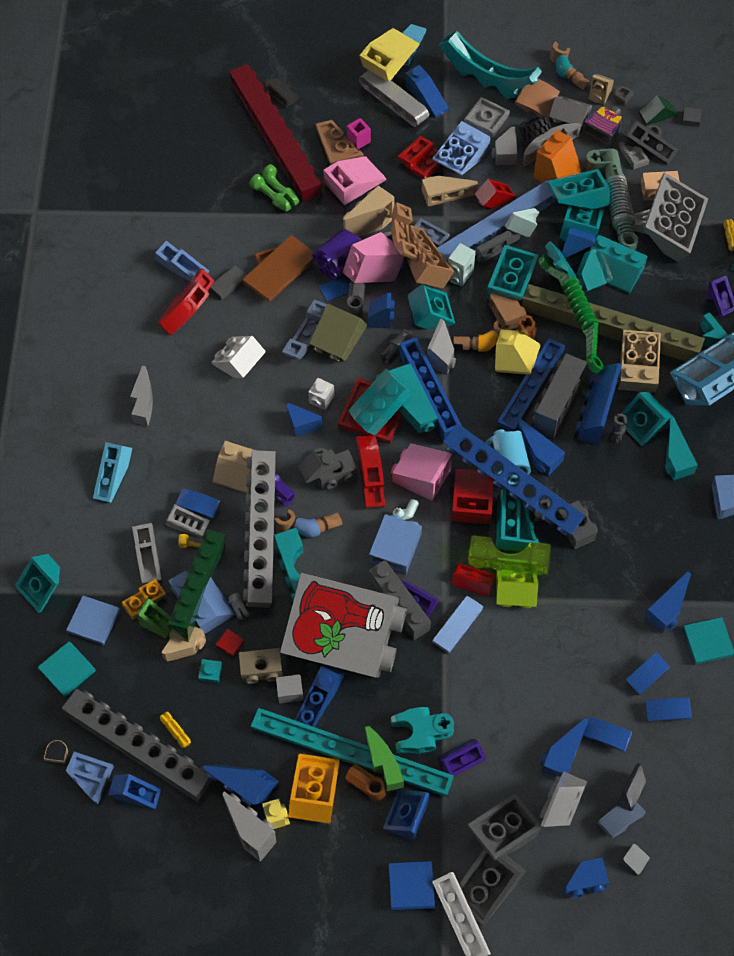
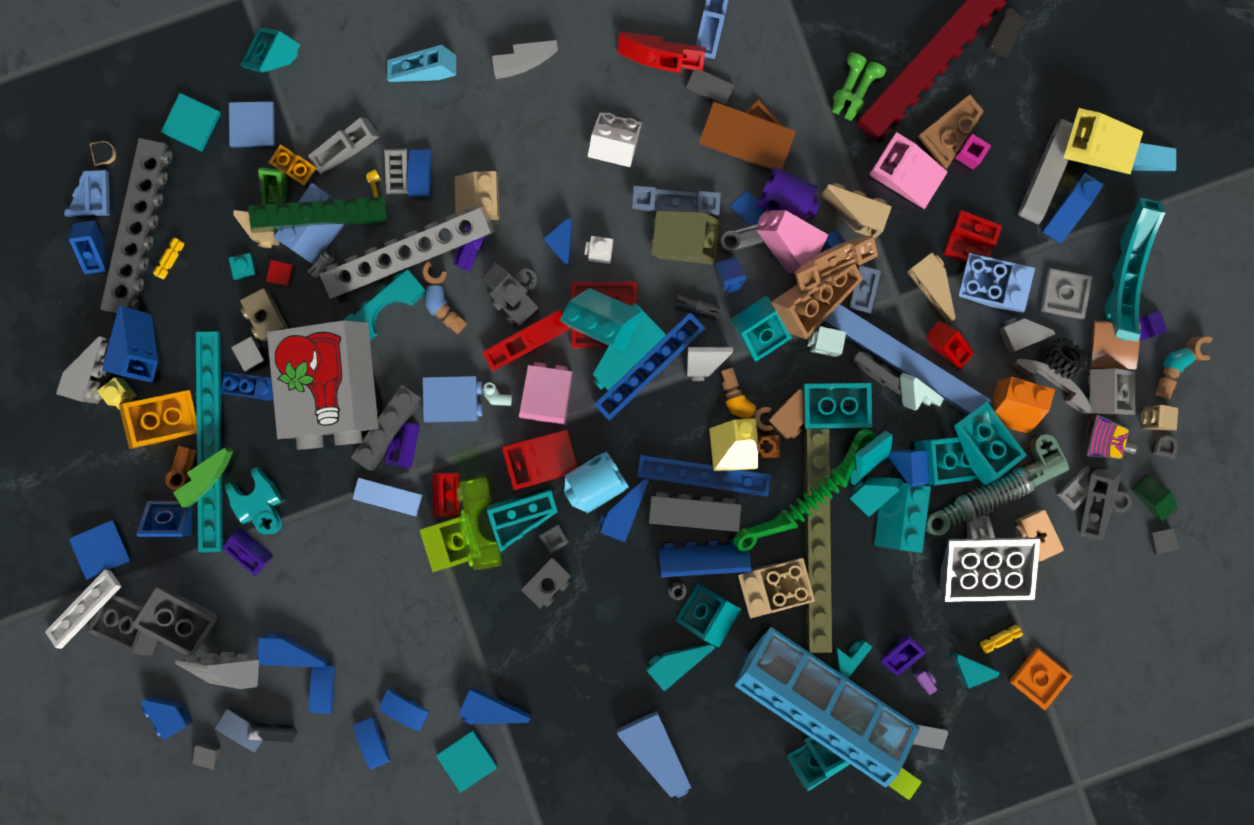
camera: 65 degrees right, 25 degrees up
blue brick [444,423,586,535] -> none

